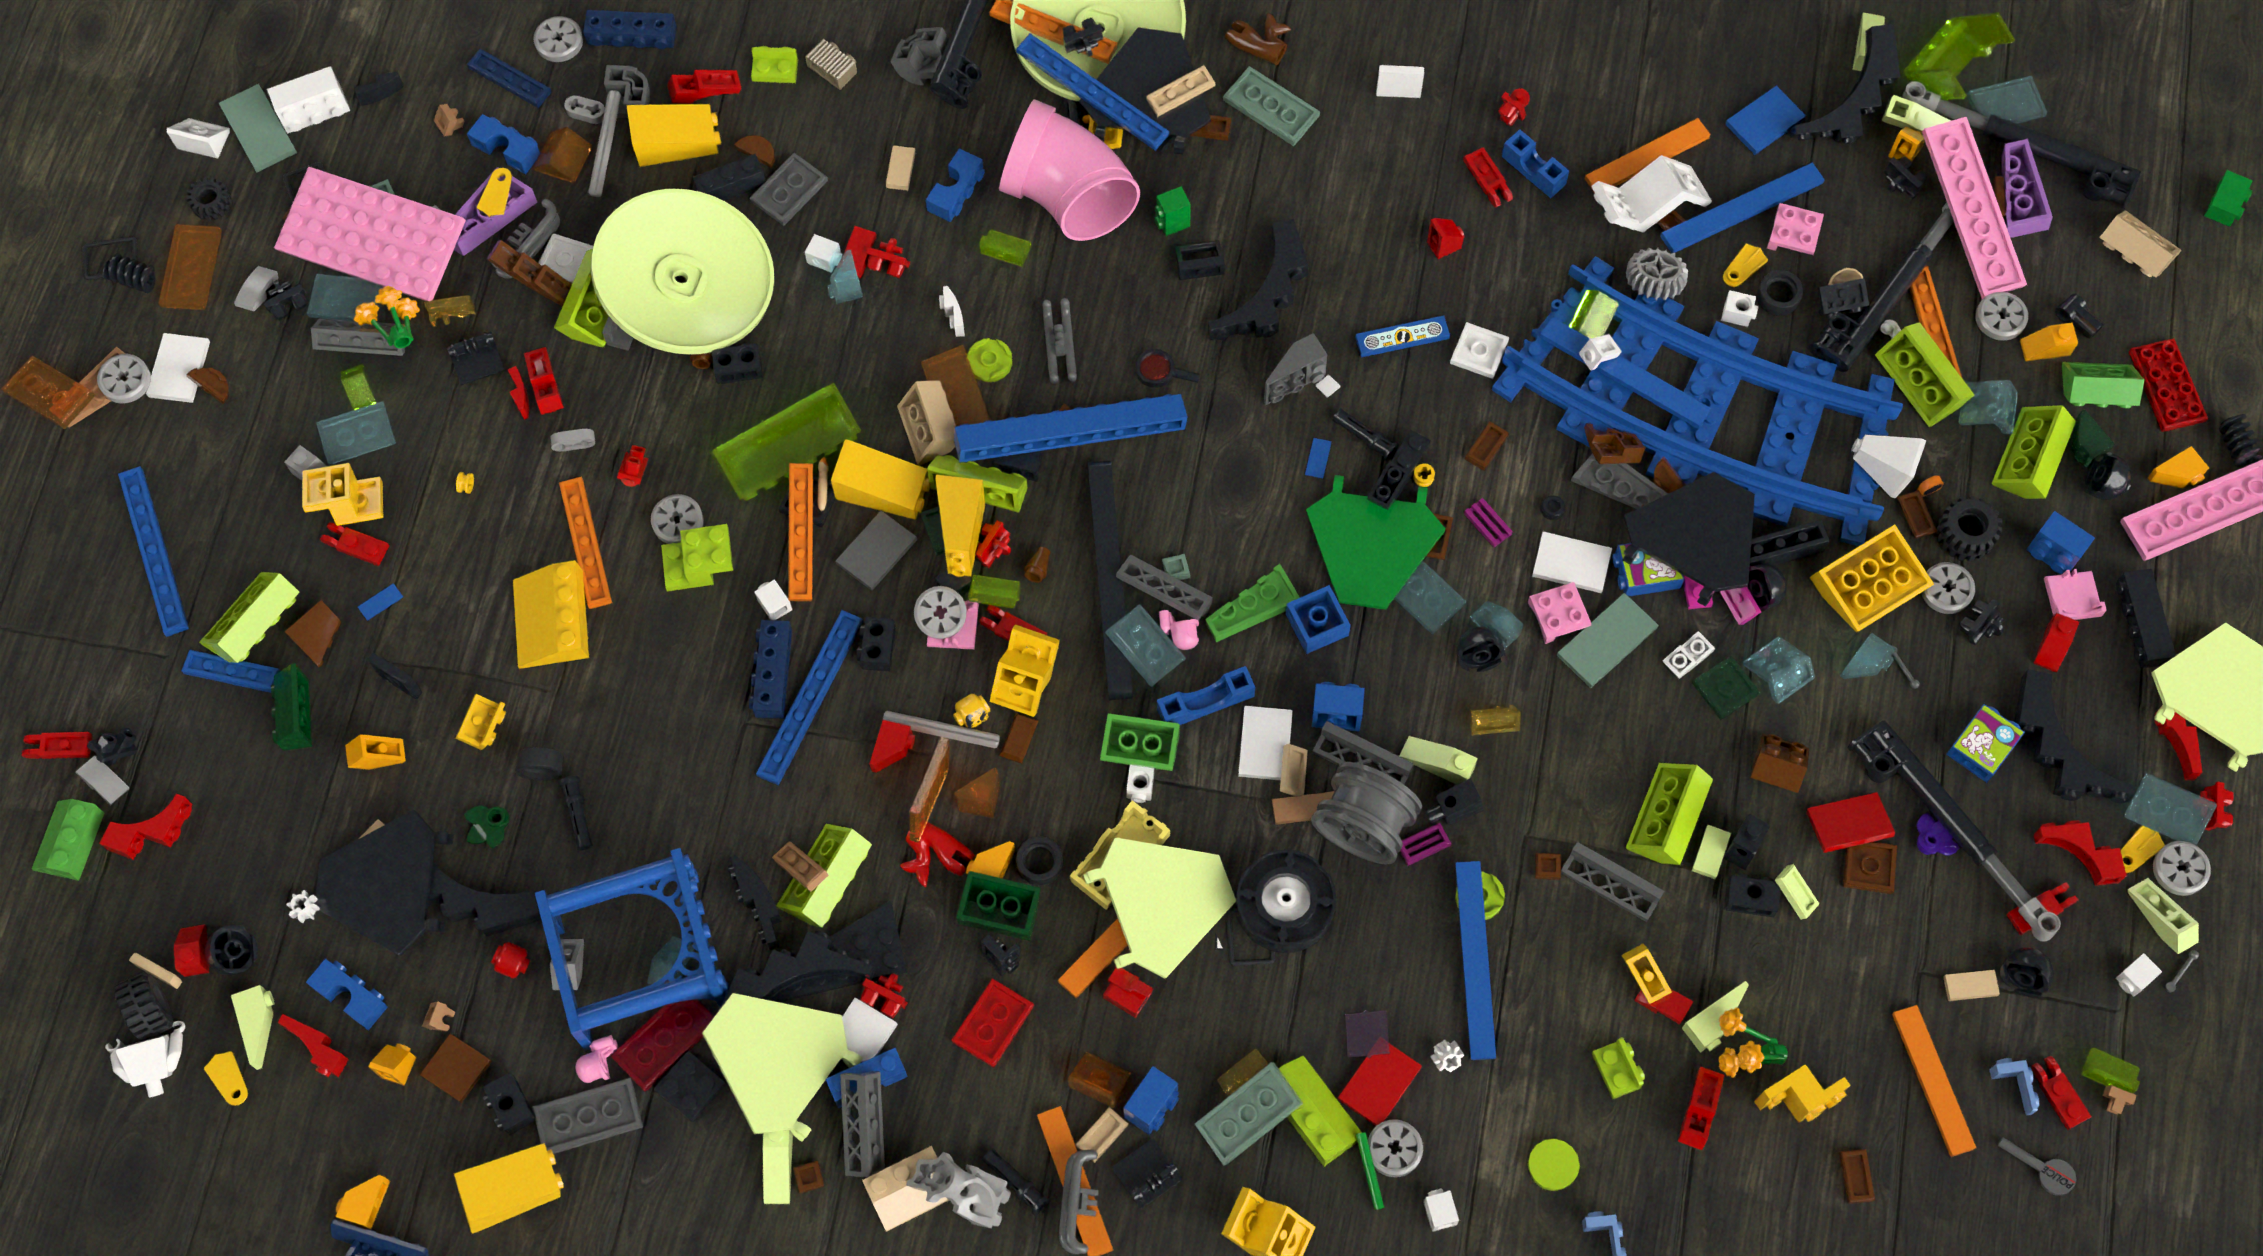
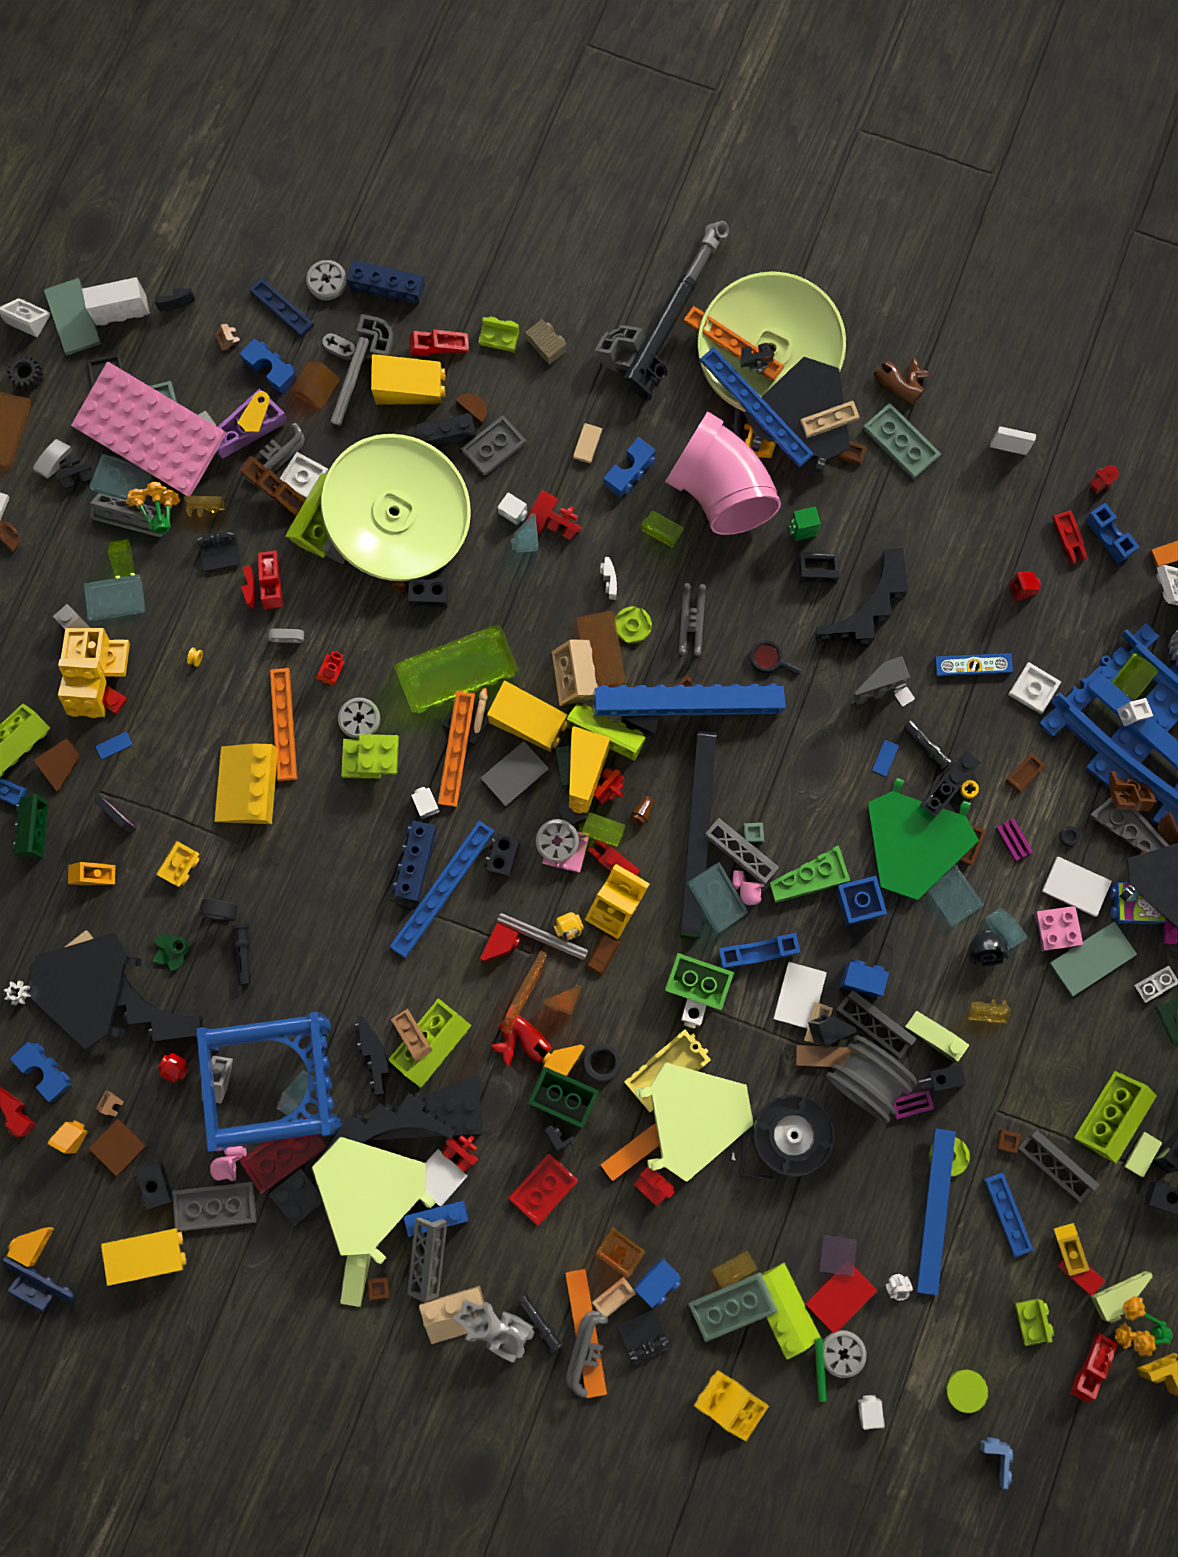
camera: 10 degrees right, 10 degrees up
none -> yellow bracket [58,659,106,718]
none -> black slope [808,1015,856,1048]
none -> blue tile [983,1173,1034,1257]

